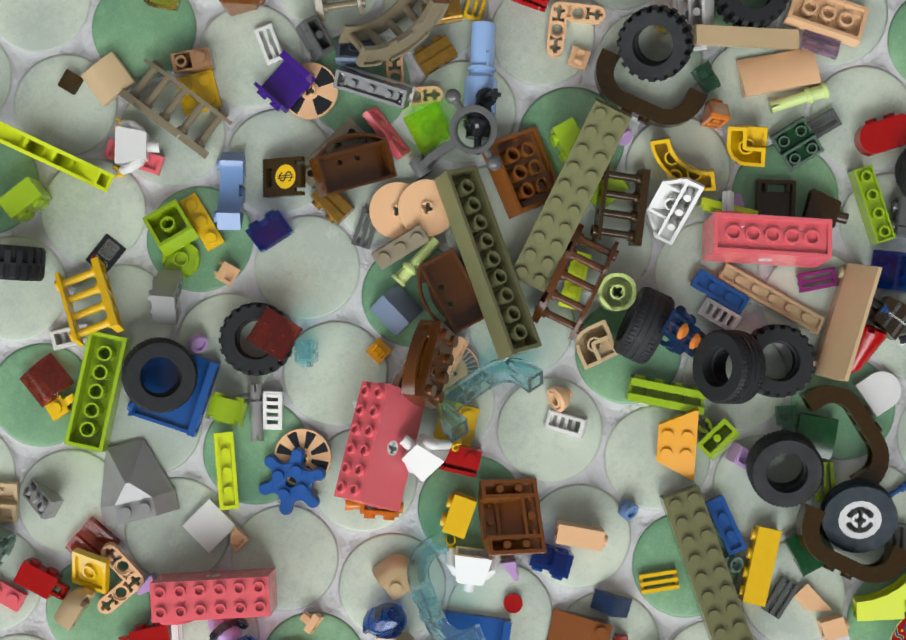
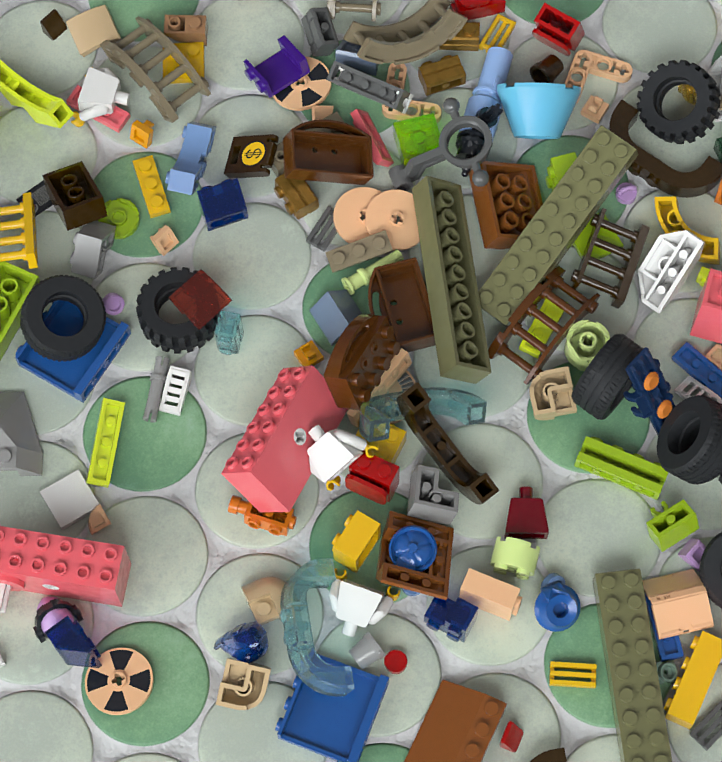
camera: 15 degrees right, 20 degrees down
lime brick [142,199,199,257] -> none
lime brick [205,392,248,427] -> none
white tile [254,23,283,66] -> none
blue plate [258,447,326,515] -> none
light nougat piece [274,428,332,485] -> none
light nougat tile [299,611,325,634] -> none
lavender slope [501,559,519,581] -> none
white slope [544,409,588,438] -> none
light nougat brick [547,386,572,412] -> none
dark blue slope [590,588,632,618] -> none
light orange wing [656,408,699,480] -> none
none -> dark brown brick [42,161,108,231]
none -> light orange tile [130,120,154,149]
none -> light nougat tile [312,105,334,120]
none -> light grey piece [349,632,386,669]
none -> blue piece [389,525,437,572]
none -> dark brown arch [397,382,500,505]
none -> light grey brick [407,464,459,525]
none -> yellowish green brick [490,536,541,580]
none -> medium azure cone [497,82,581,139]
none -> dark red torso [504,486,549,539]
none -> dark brown piece [530,55,564,83]
none -> blue piece [534,582,581,632]
none -> light nougat piece [642,569,714,640]

